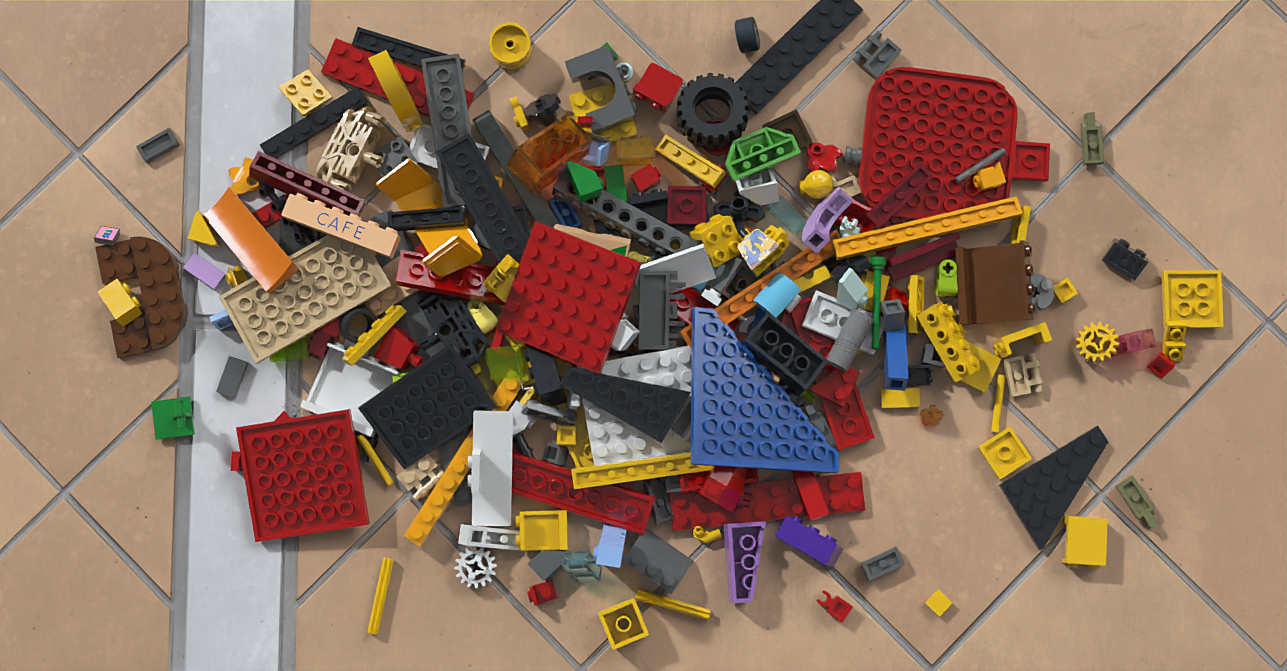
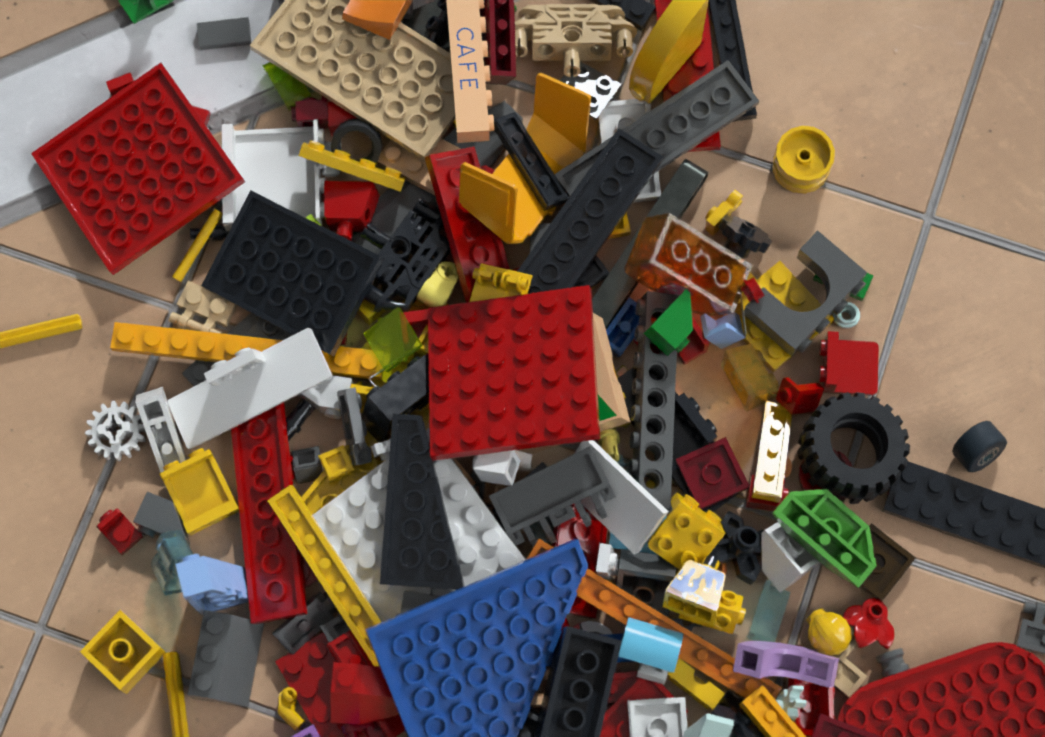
camera: 65 degrees right, 10 degrees down
green tile [604,164,627,201] -> none
red brick [631,163,661,193] -> none
none -> red bracket [776,377,825,415]

